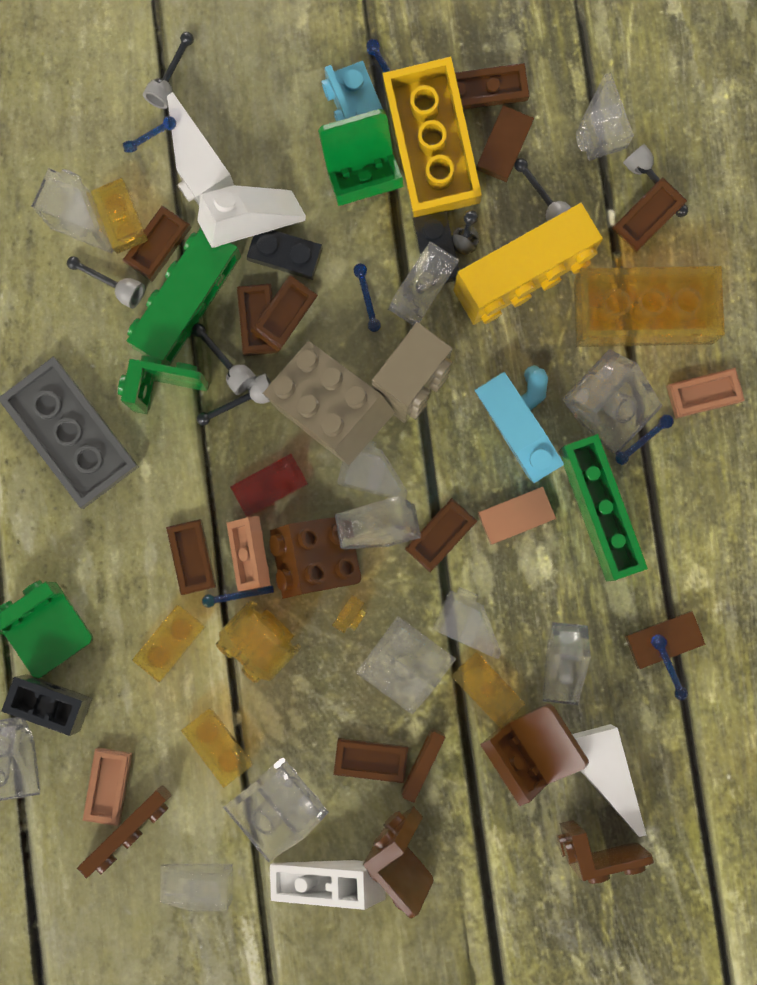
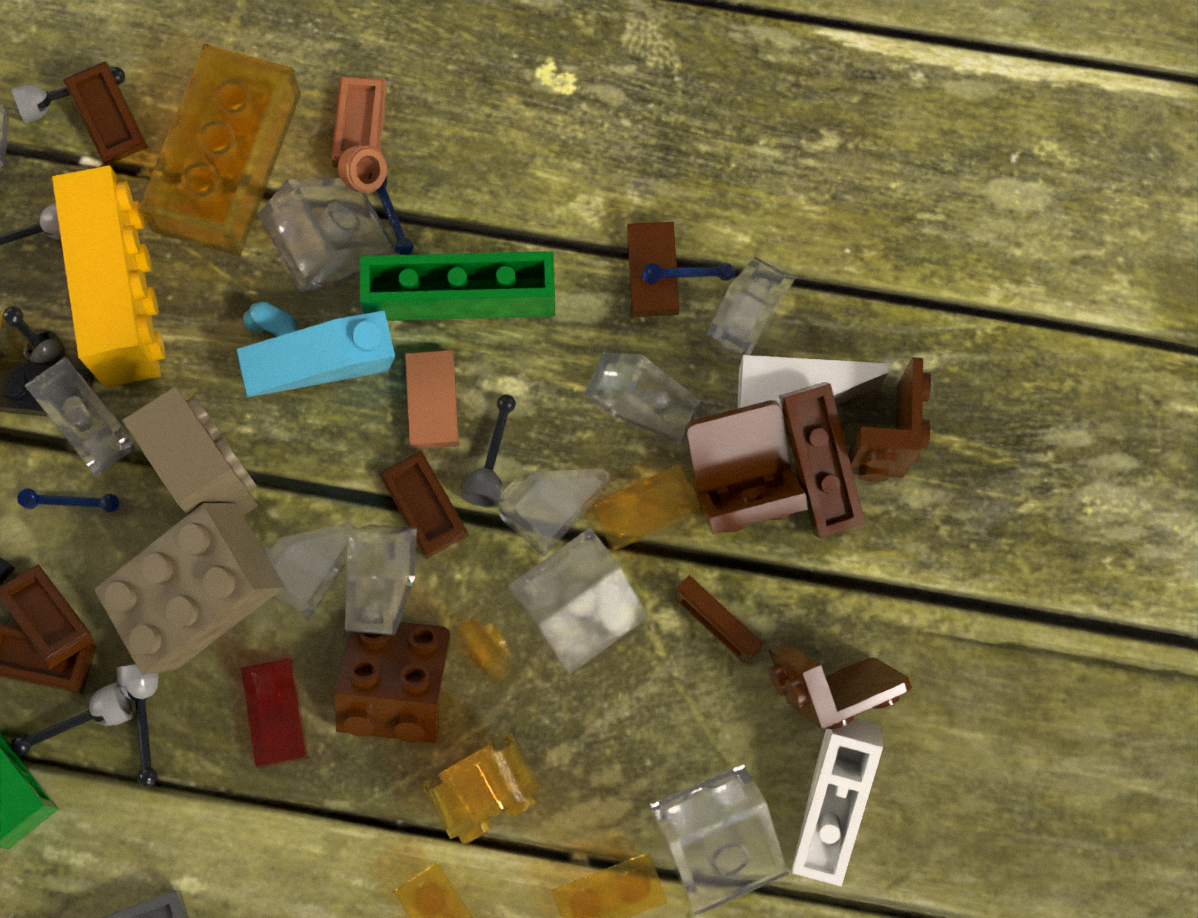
camera: 75 degrees left, 10 degrees down
green bracket [118,355,209,414] -> none
reddish brown tile [166,519,217,595] -> none
hinge [202,586,274,608] -> none
nougat plate [227,516,271,592] -> none
reddish brown tile [333,738,408,783] -> none
none -> nougat piece [338,145,387,193]
none -> hinge [461,394,516,508]
none -> clear slope [707,257,796,355]
none -> reddish brown plate [779,382,865,538]

